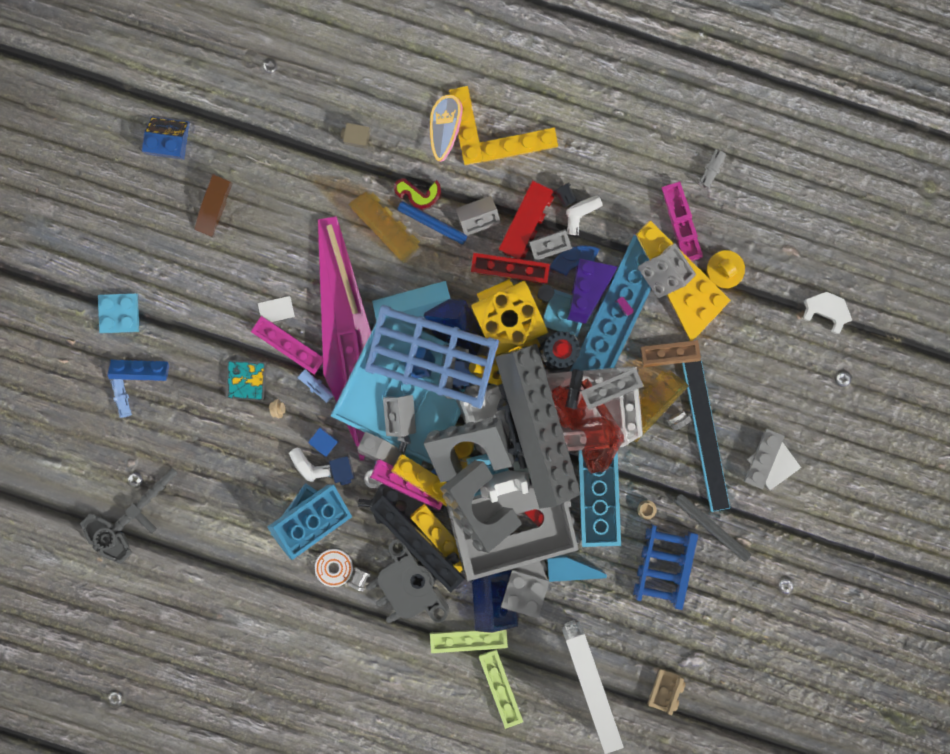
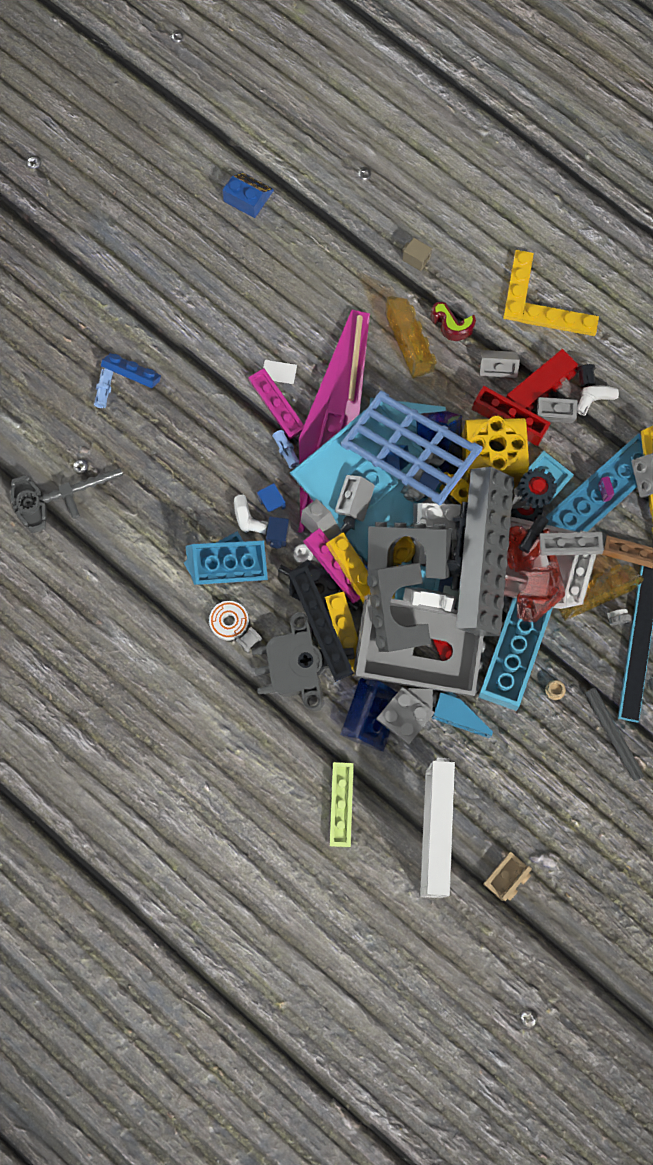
camera: 20 degrees right, 15 degrees down
medium azure plate [98,294,139,333] -> none
reddish brown slope [194,175,233,237] -> none
tile [225,360,267,401] -> none
tan plate [269,399,285,419] -> none
blue axle [397,201,467,244] -> none
shield [430,95,462,162] -> none
yellowish green plate [430,628,508,653] -> none
black piece [537,285,555,303] -> none
blue tile [550,245,600,276] -> none
dark purple wedge [567,259,617,324] -> none
blue fence [633,524,698,610] -> none

